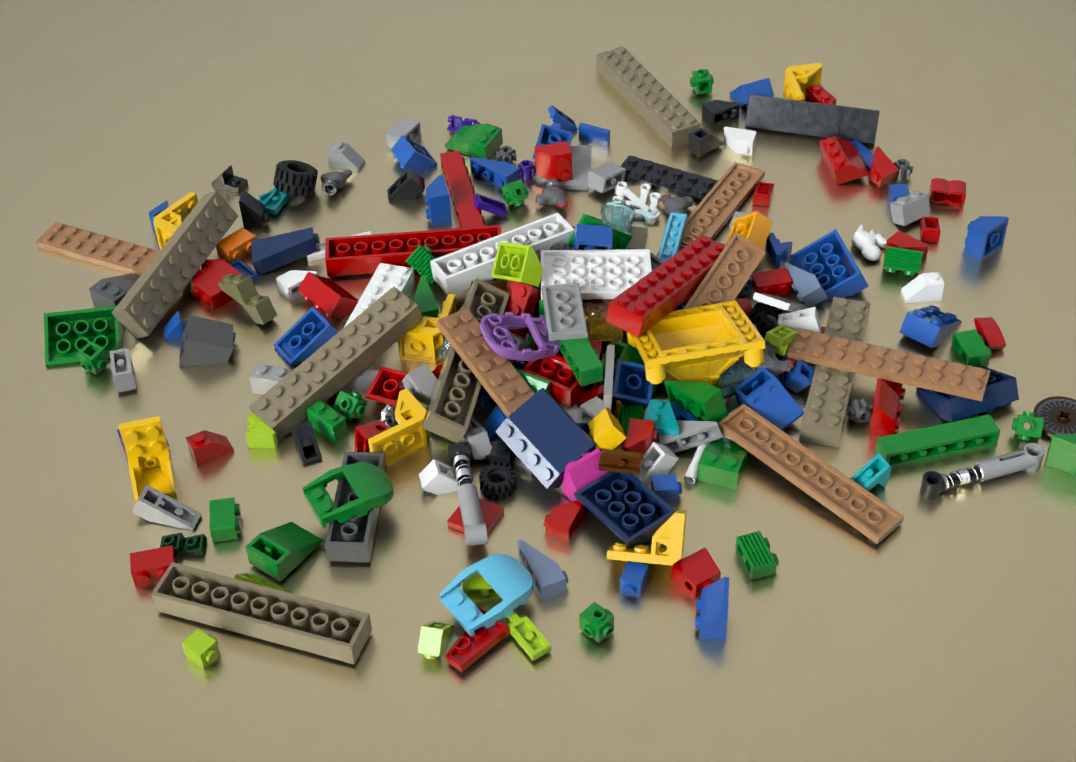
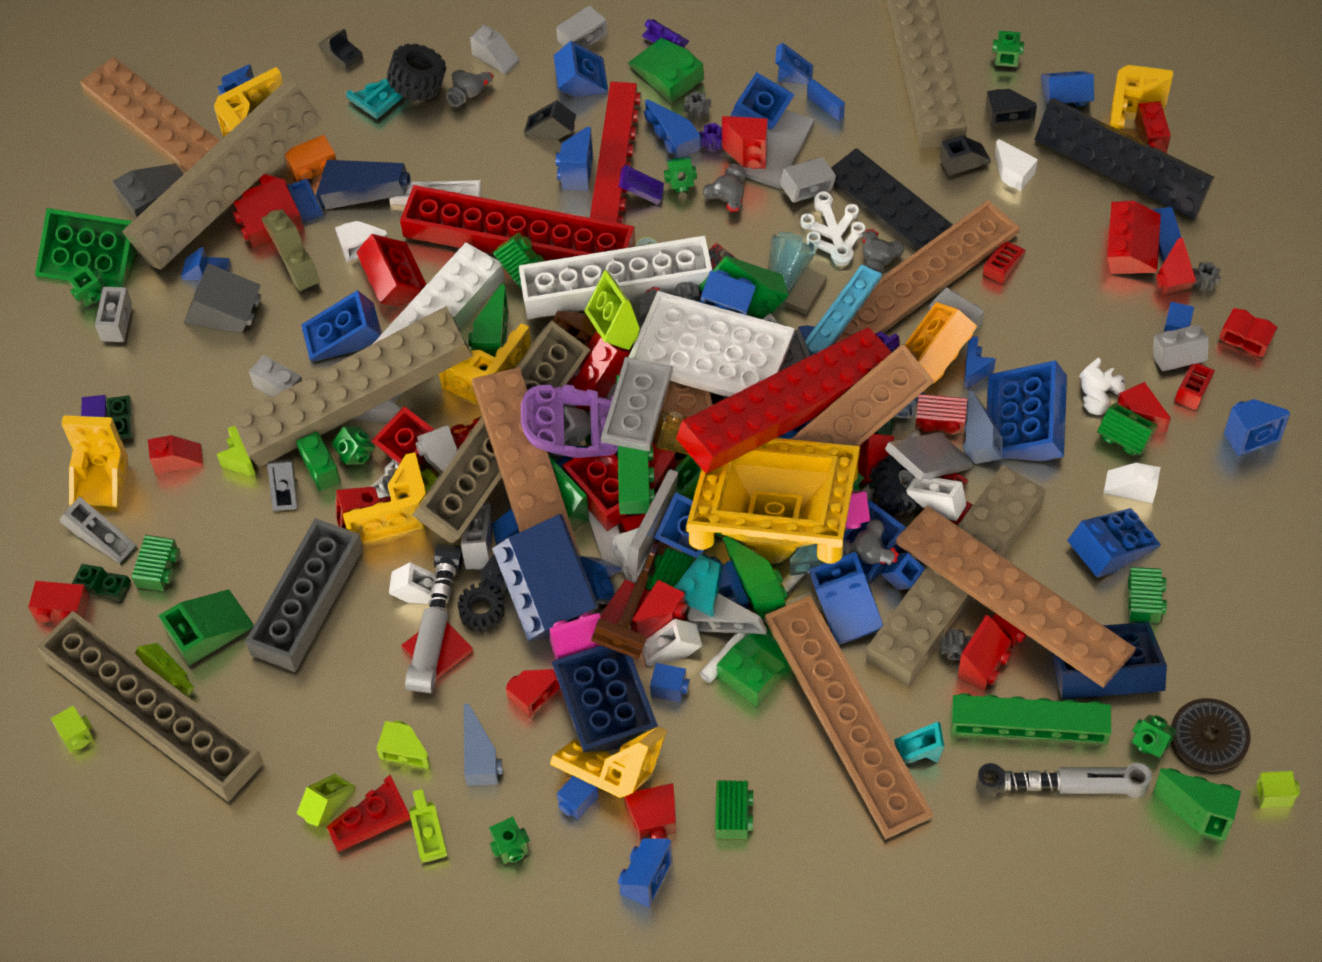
camera: 20 degrees right, 15 degrees up
black slope [239,191,269,230] -> none
green slope [302,462,394,528] -> none
medium azure slope [439,554,534,637] -> none
yellow brick [588,408,626,451] -> none
lime slope [764,325,798,356] -> none
red slope [974,317,1006,349] -> none

